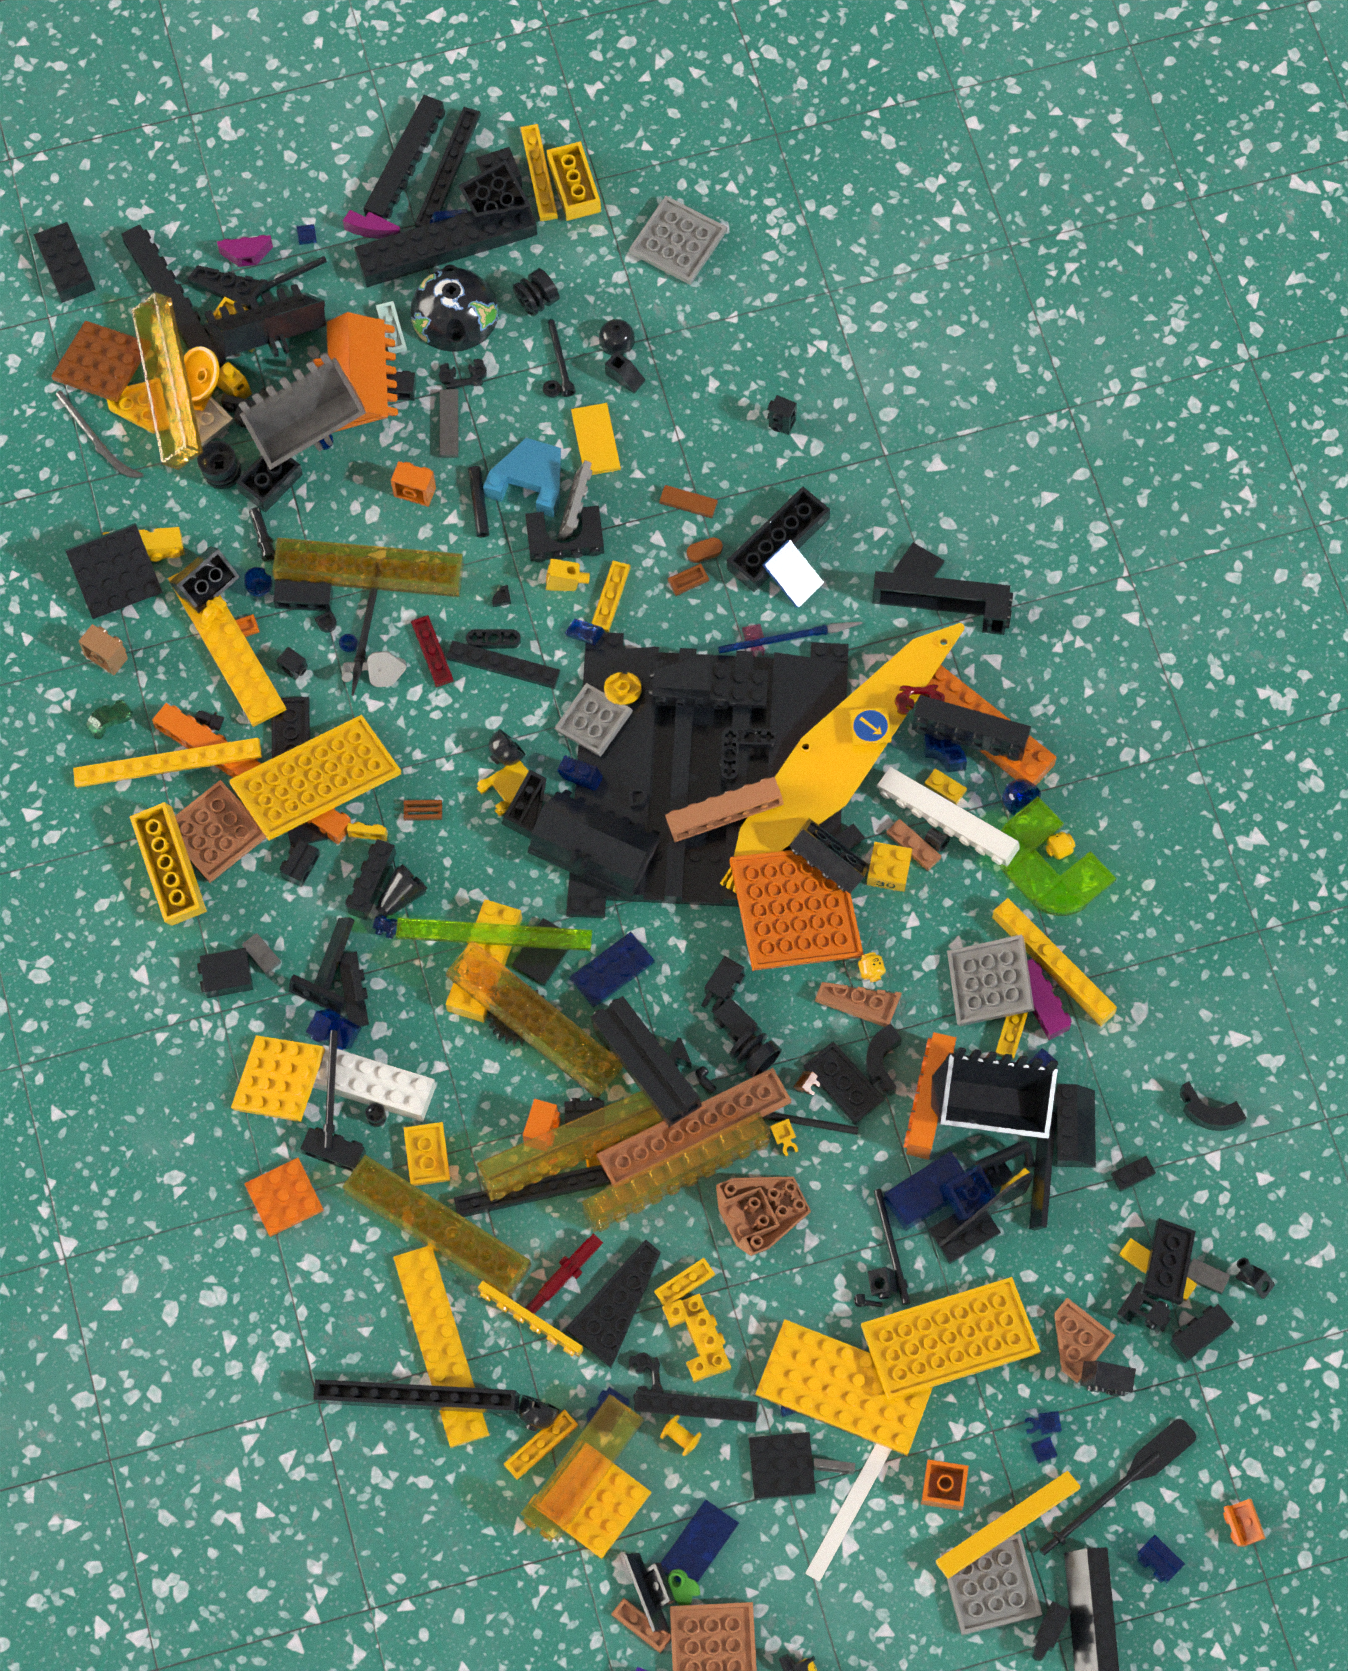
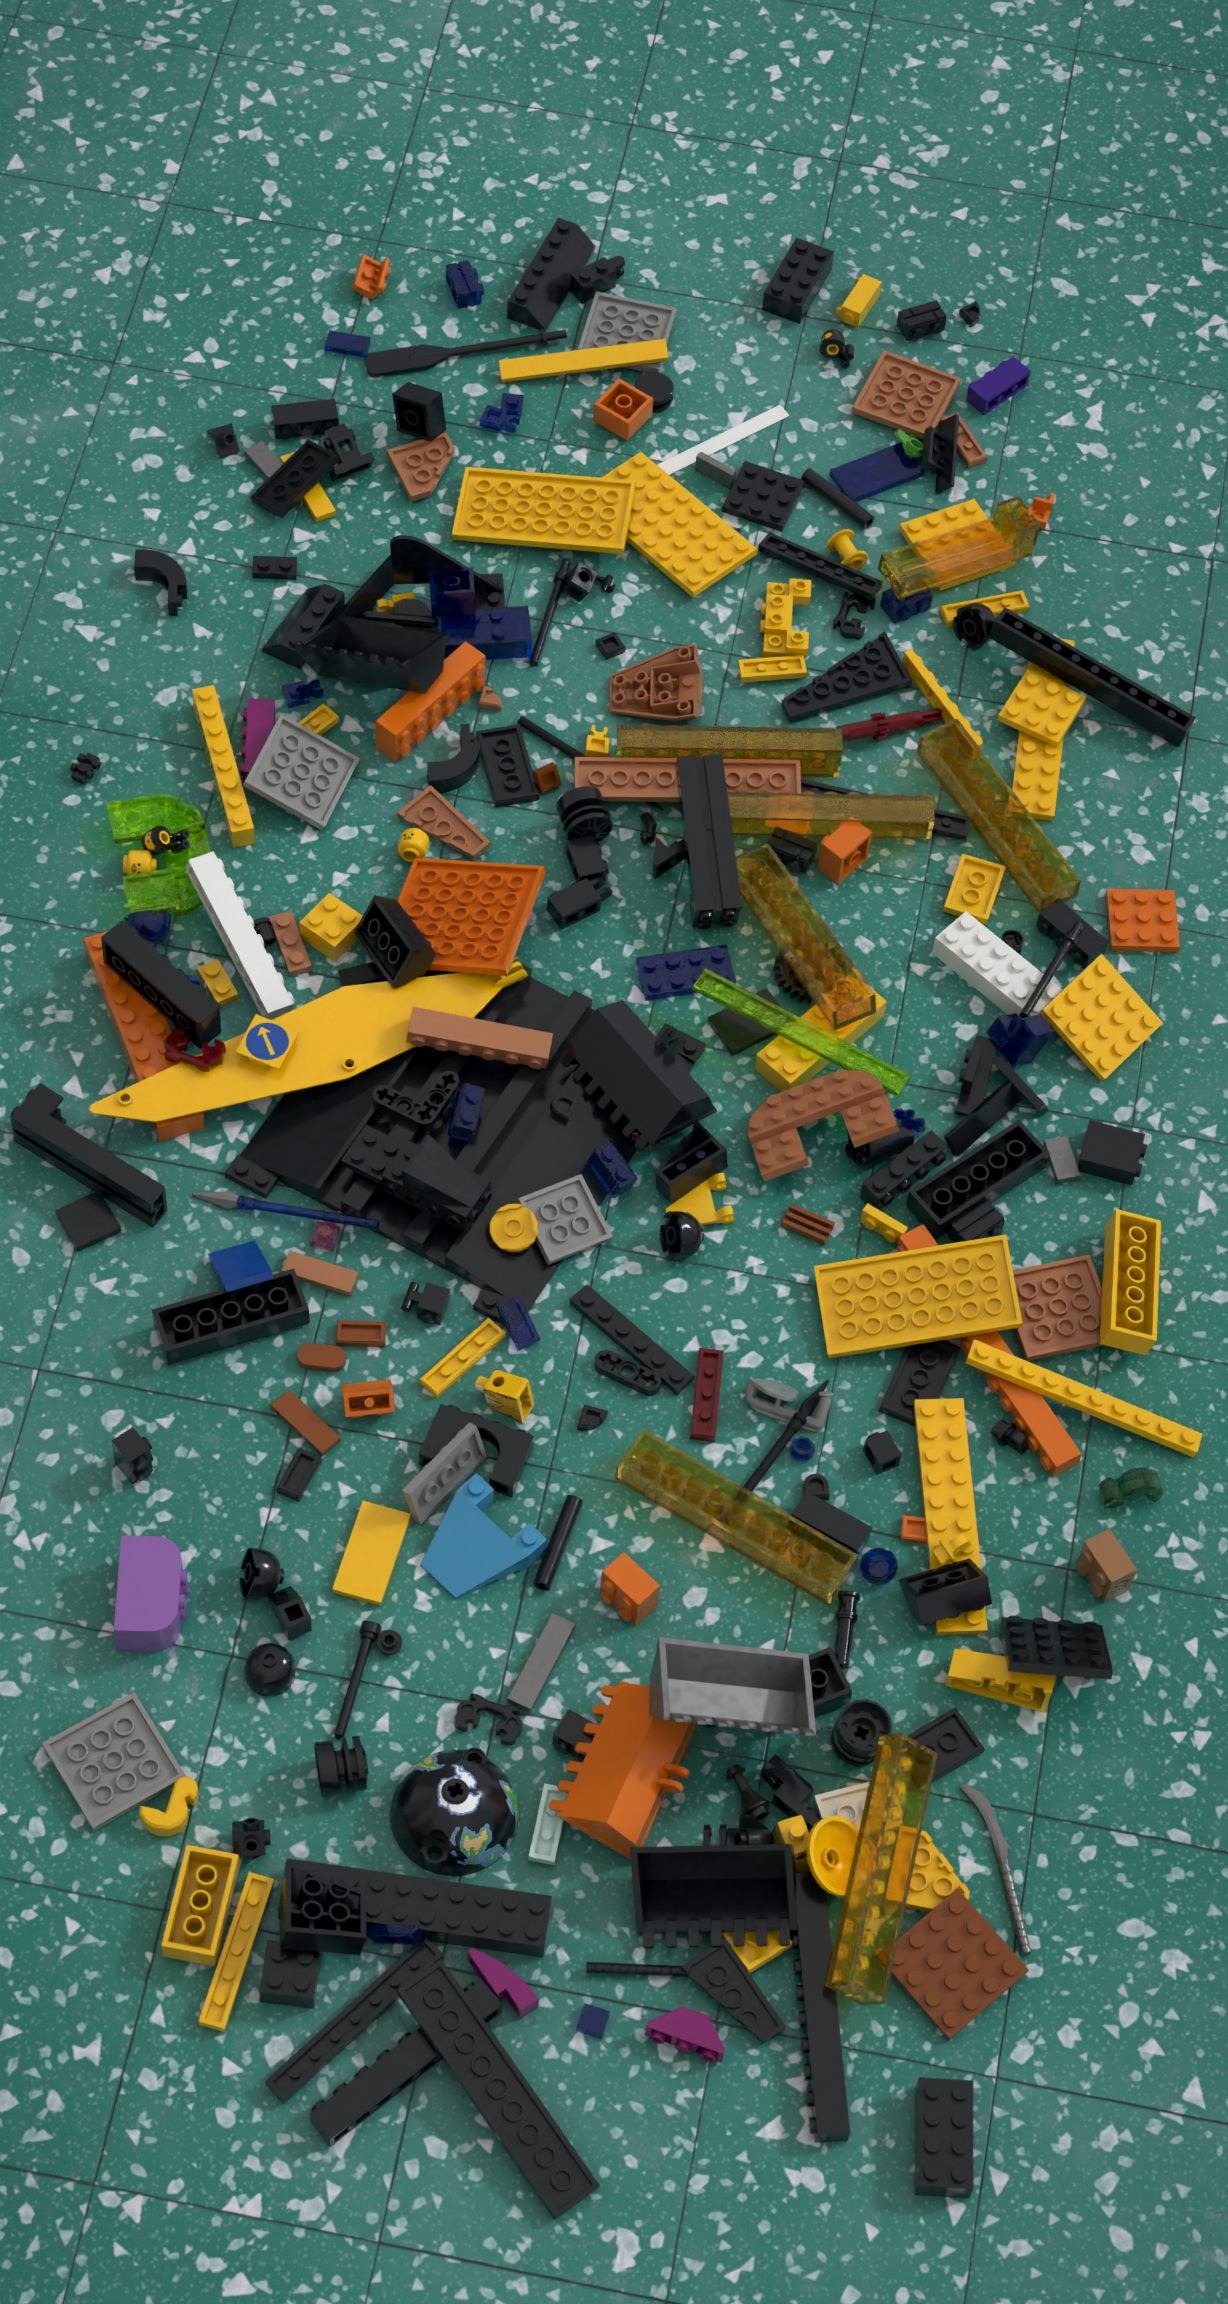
camera: 160 degrees left, 10 degrees down
none -> black piece [70,753,101,784]
none -> medium lavender brick [114,1535,188,1652]
none -> yellow animal [140,1776,199,1837]
none -> black piece [142,825,190,855]
none -> black brick [232,1818,270,1859]
none -> black cylinder [240,1548,284,1599]
none -> black tile [276,1448,321,1502]
none -> nougat tile [281,1251,359,1296]
none -> clear blue tile [325,330,371,357]
none -> orange brick [341,1379,395,1418]
none -> black plate [396,1959,600,2220]
none -> black brick [401,1282,450,1325]
none -> clear blue brick [447,1083,486,1141]
none -> nougat tile [479,686,501,711]
none -> black tile [595,632,626,660]
none -> black head [635,372,674,413]
none -> black brick [727,1815,774,1845]
none -> nougat plate [748,1069,899,1182]
none -> black piece [801,468,875,529]
none -> black tile [891,1707,985,1790]
none -> black brick [906,1120,1050,1239]
none -> yellow plate [997,669,1087,748]
none -> orange slope [1024,493,1056,529]

